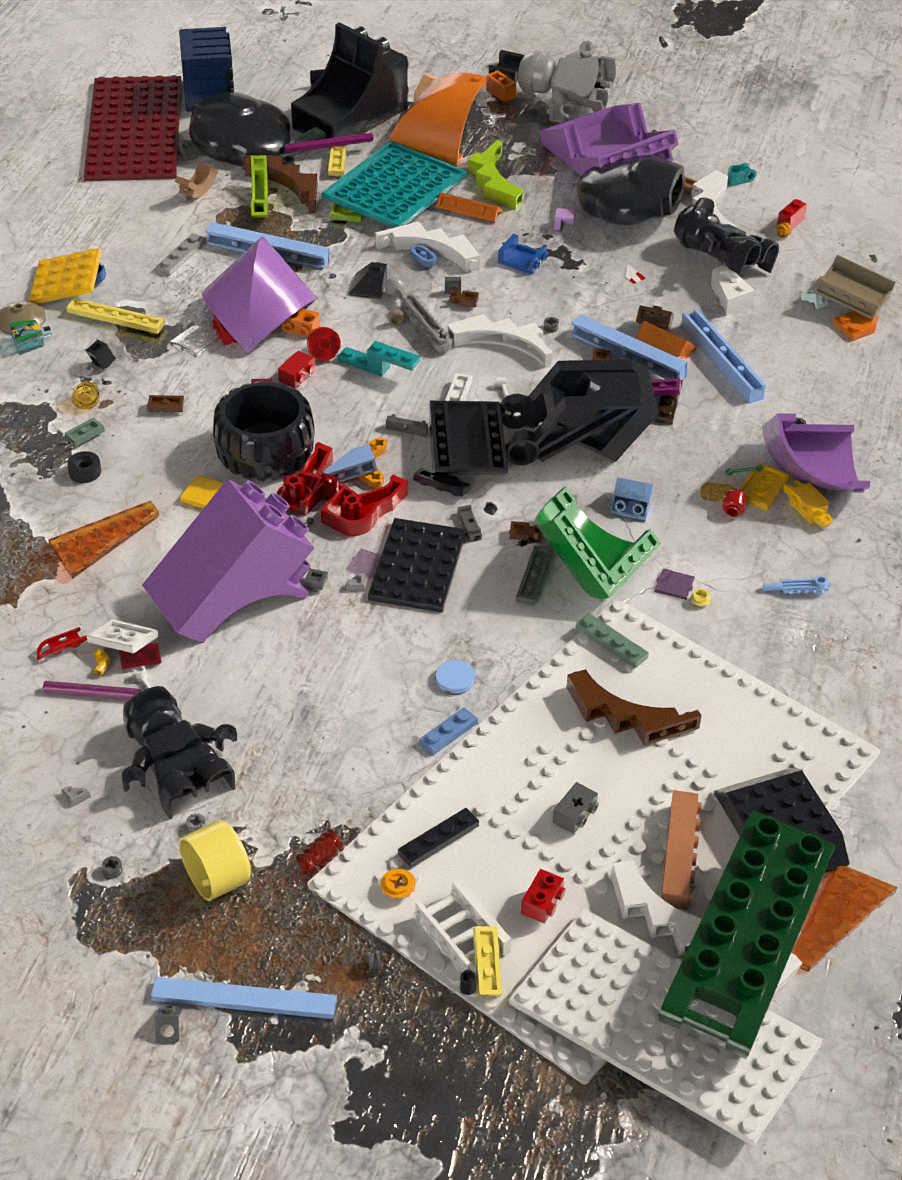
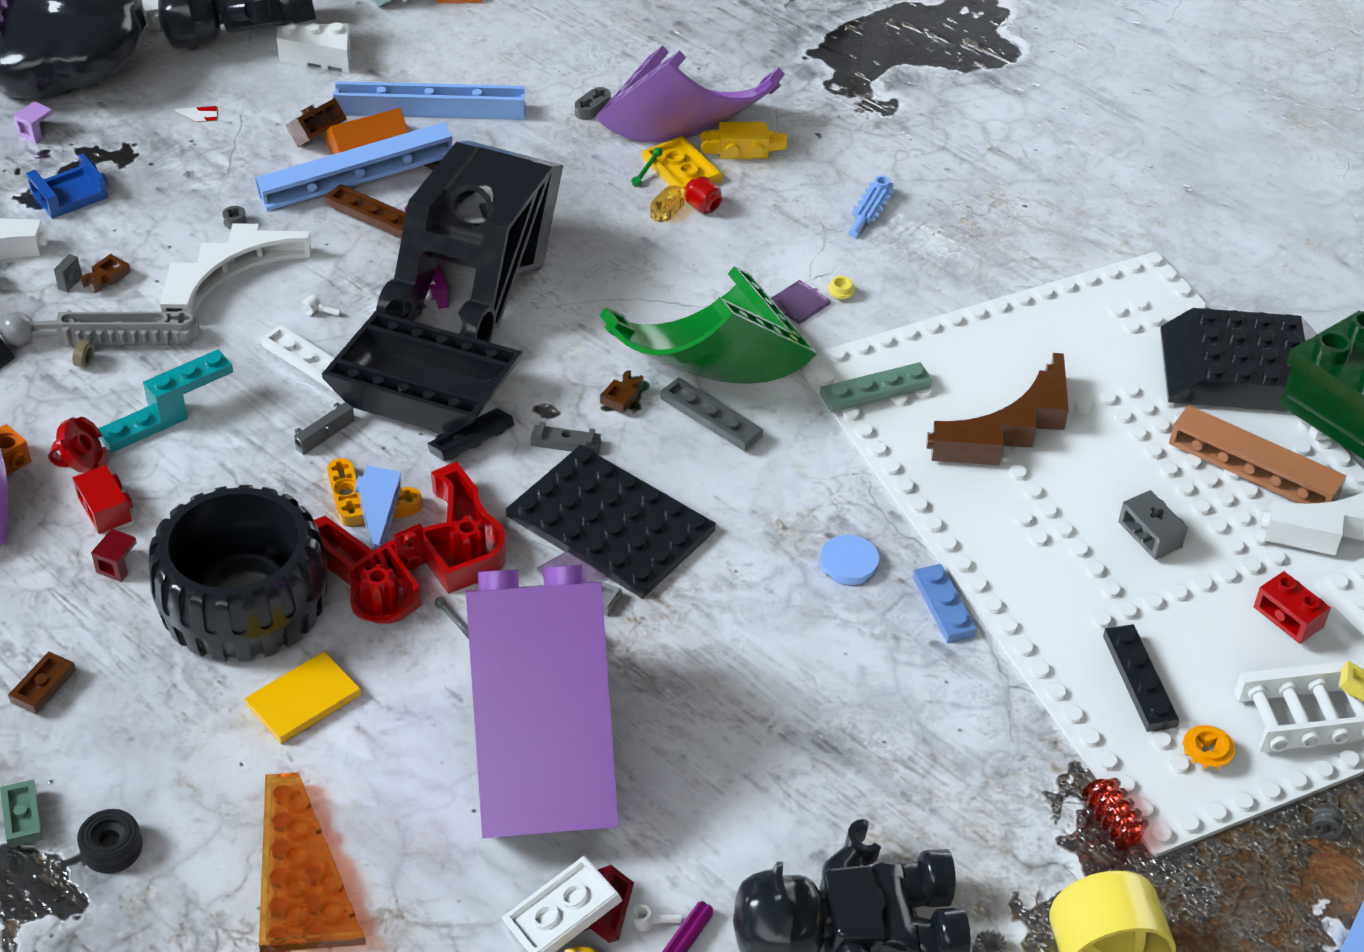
camera: 65 degrees left, 0 degrees up
light blue slope [610,477,655,521] -> none

